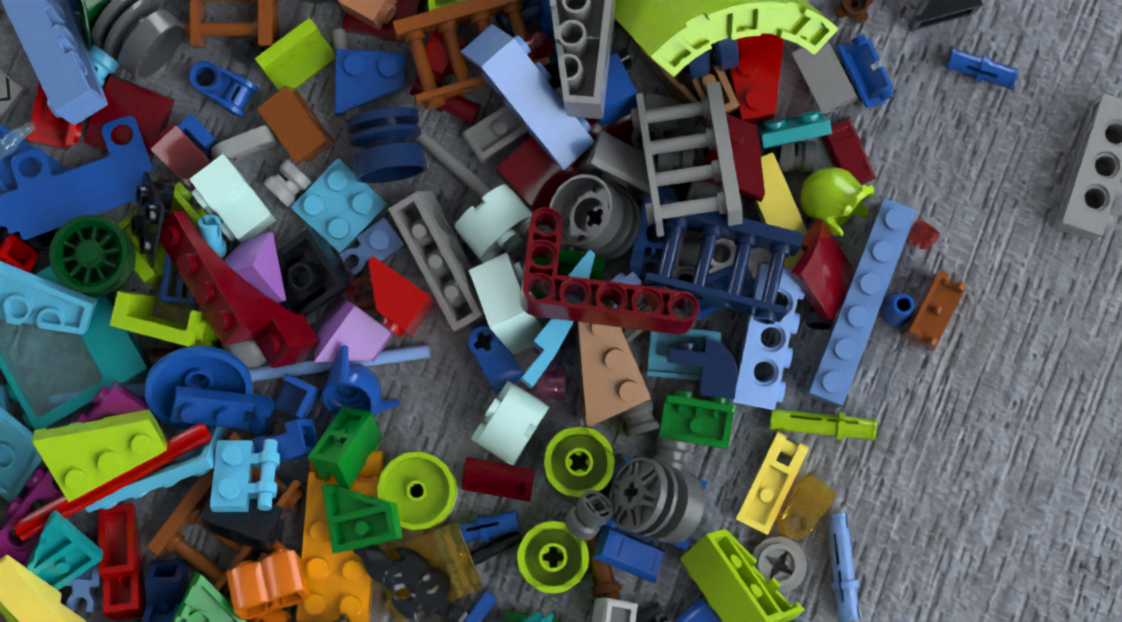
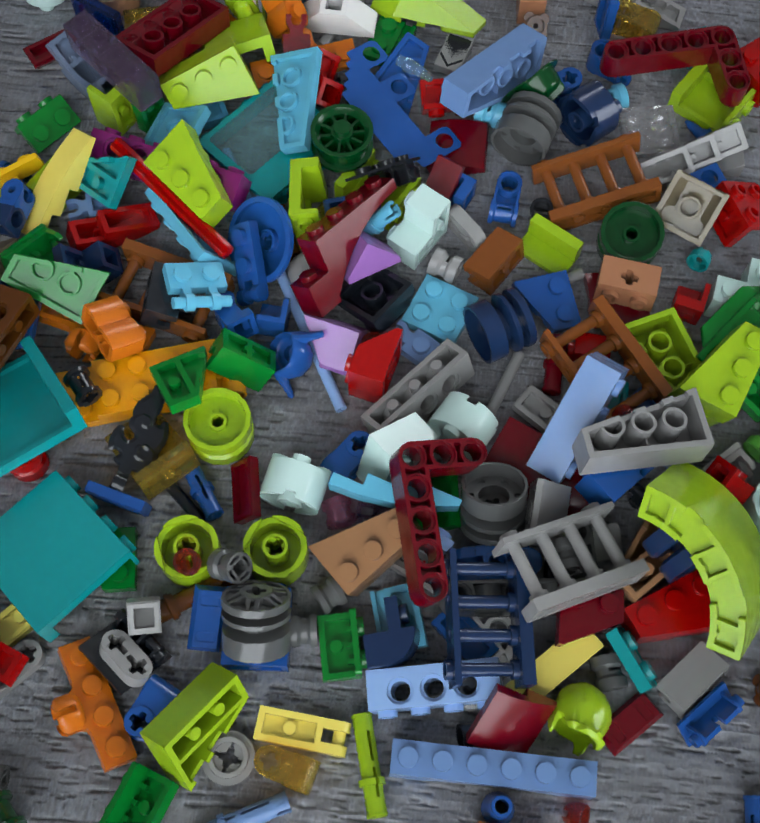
camera: 70 degrees right, 15 degrees down
none -> clear red hinge [173,548,202,576]

